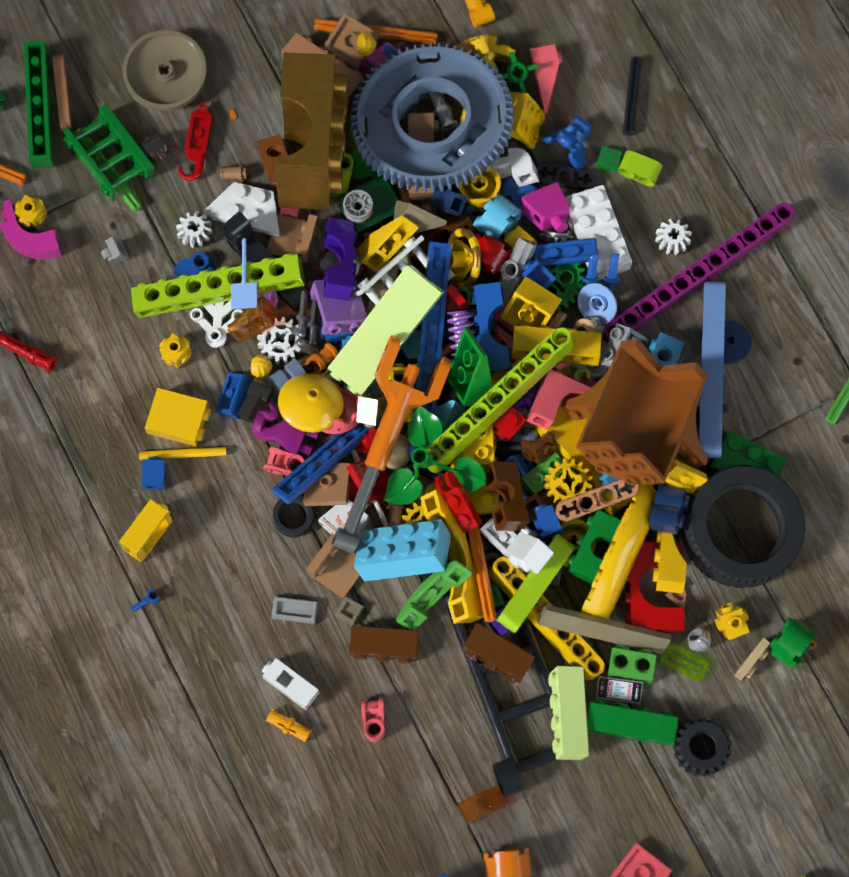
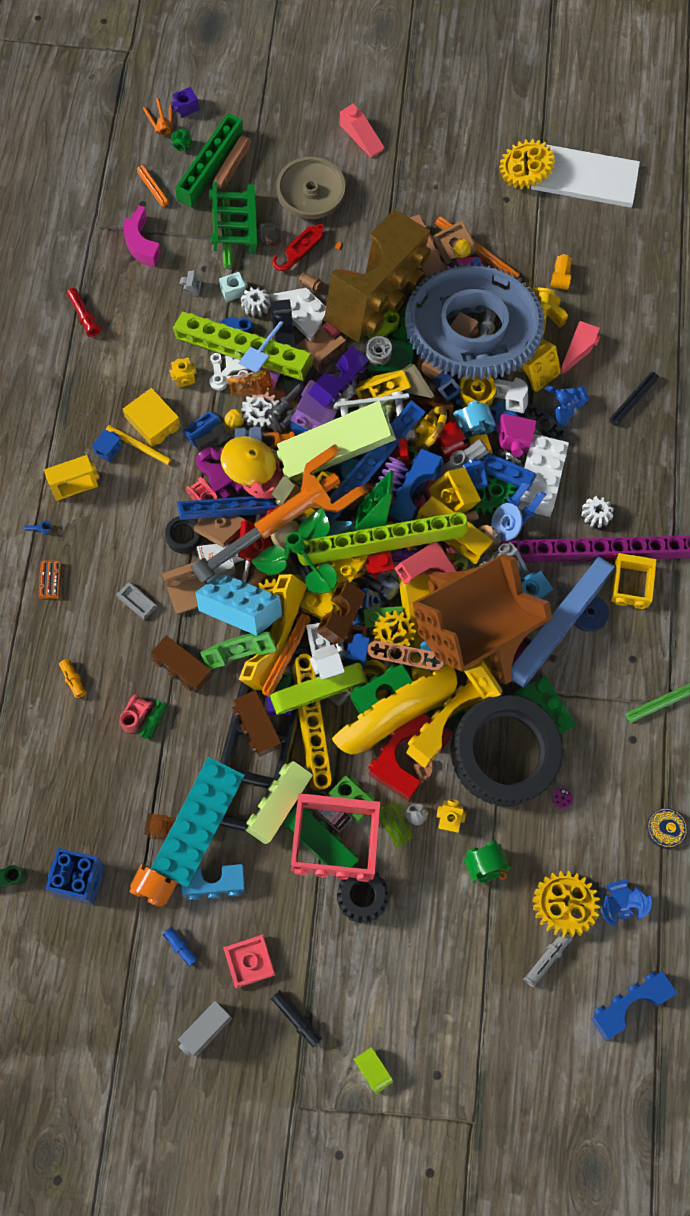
camera: 30 degrees right, 5 degrees down
yellow brick [14,195,47,230] -> none
white brick [262,658,319,711] -> none
dark tan tile [334,596,365,626] -> none
red hinge [434,471,482,533] -> none
green brick [502,51,539,93] -> none
reddish brown bracket [521,431,557,465] -> none
dark tan tile [538,605,671,655] -> none
green tile [596,146,622,173] -> none
lime beam [618,151,663,187] -> none
dark blue brick [649,485,690,535] -> none
tan plate [734,638,770,681] -> none
none -> tile [39,561,61,599]
none -> green pin [139,700,168,741]
none -> teal plate [151,757,245,888]
none -> dark azure arch [181,864,245,900]
none -> light aqua brick [219,272,248,302]
none -> coral window [290,793,380,882]
none -> magenta tile [552,788,573,809]
none -> yellow window [610,553,656,609]

